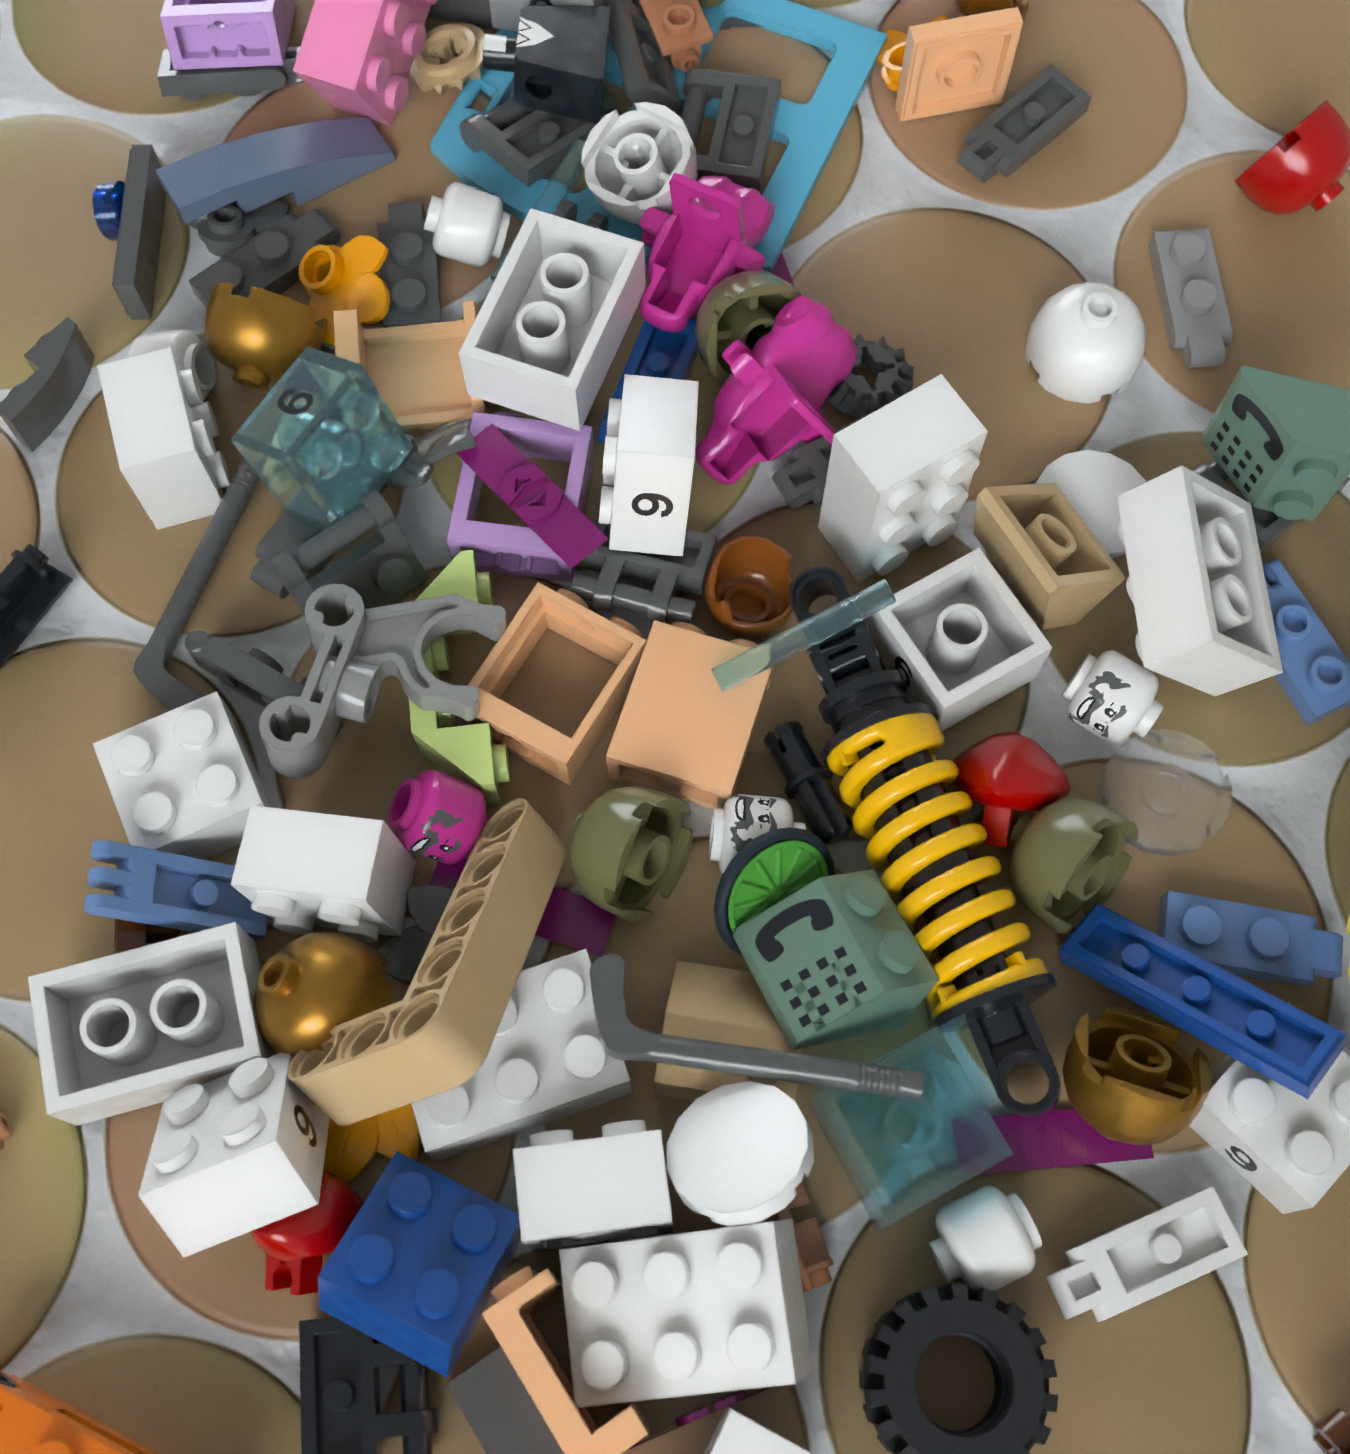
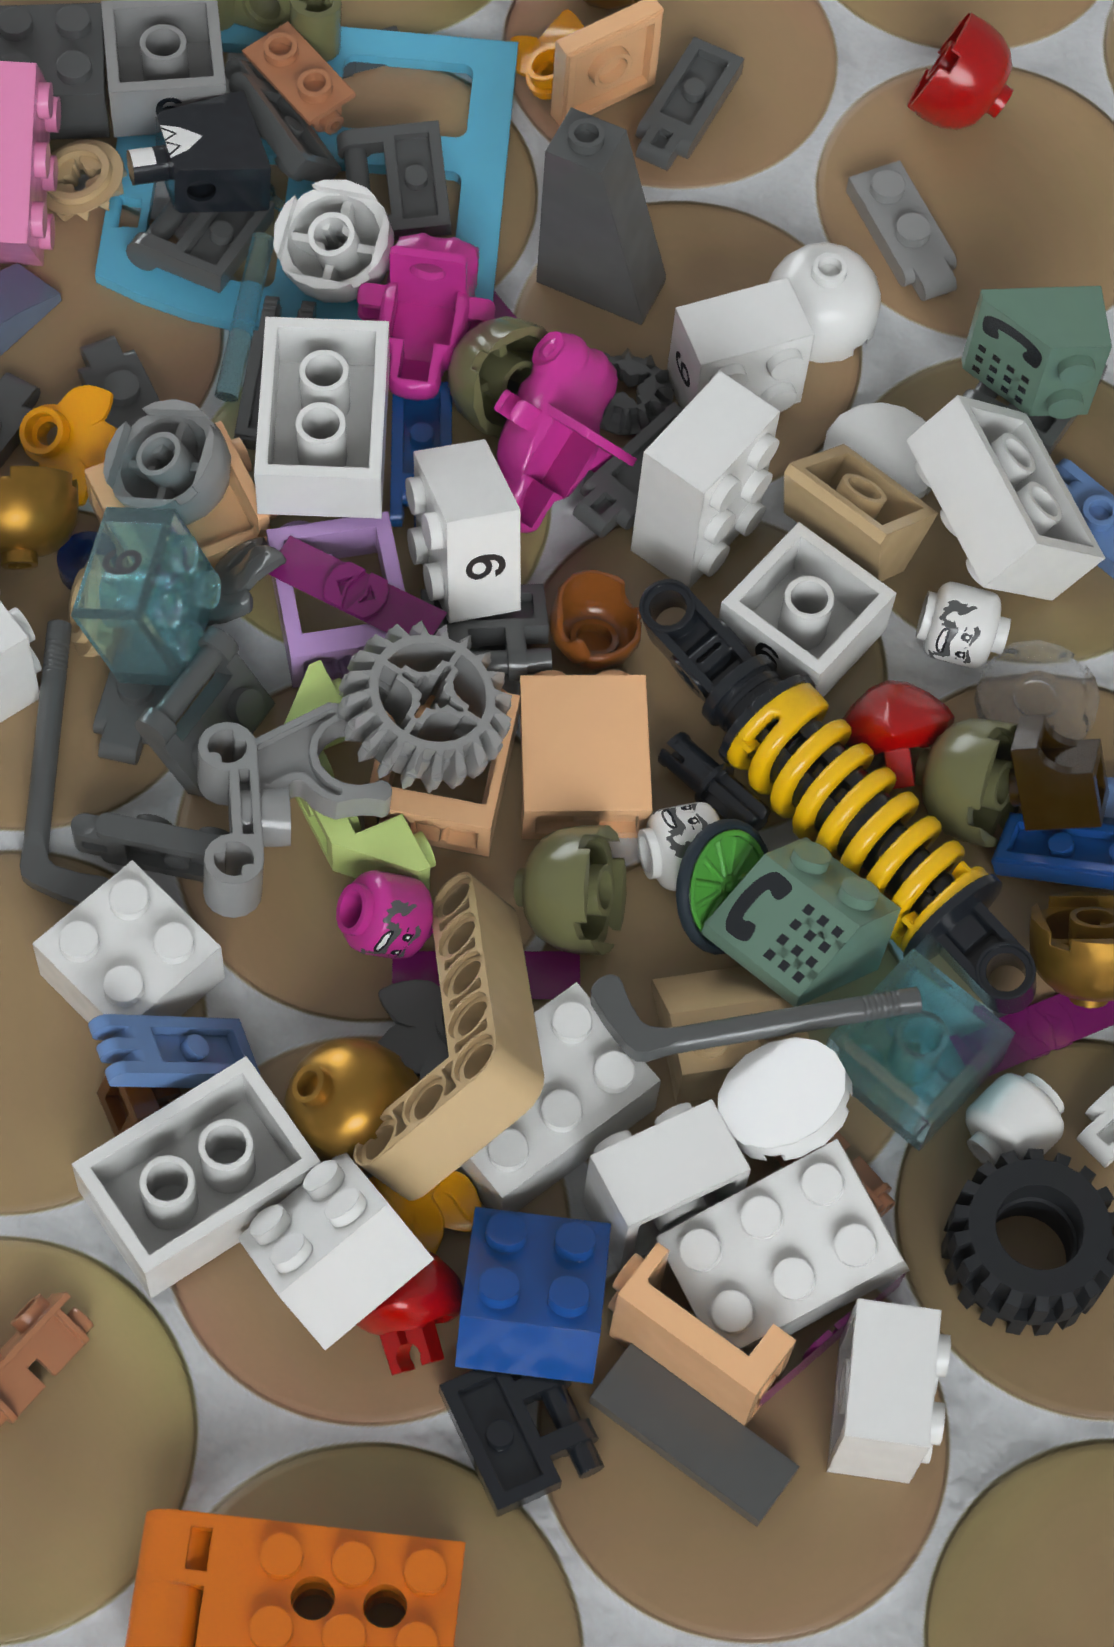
camera: 25 degrees left, 5 degrees down
white brick [231,805,416,943] -> none
white head [423,182,511,267] -> none
clear light blue bar [711,579,896,692] -> none
none -> light grey cylinder [103,399,231,527]
none -> light grey gear [338,620,512,794]
none -> dark grey slope [536,107,666,325]
none -> white brick [667,277,815,412]
none -> dark brown brick [1009,715,1109,831]

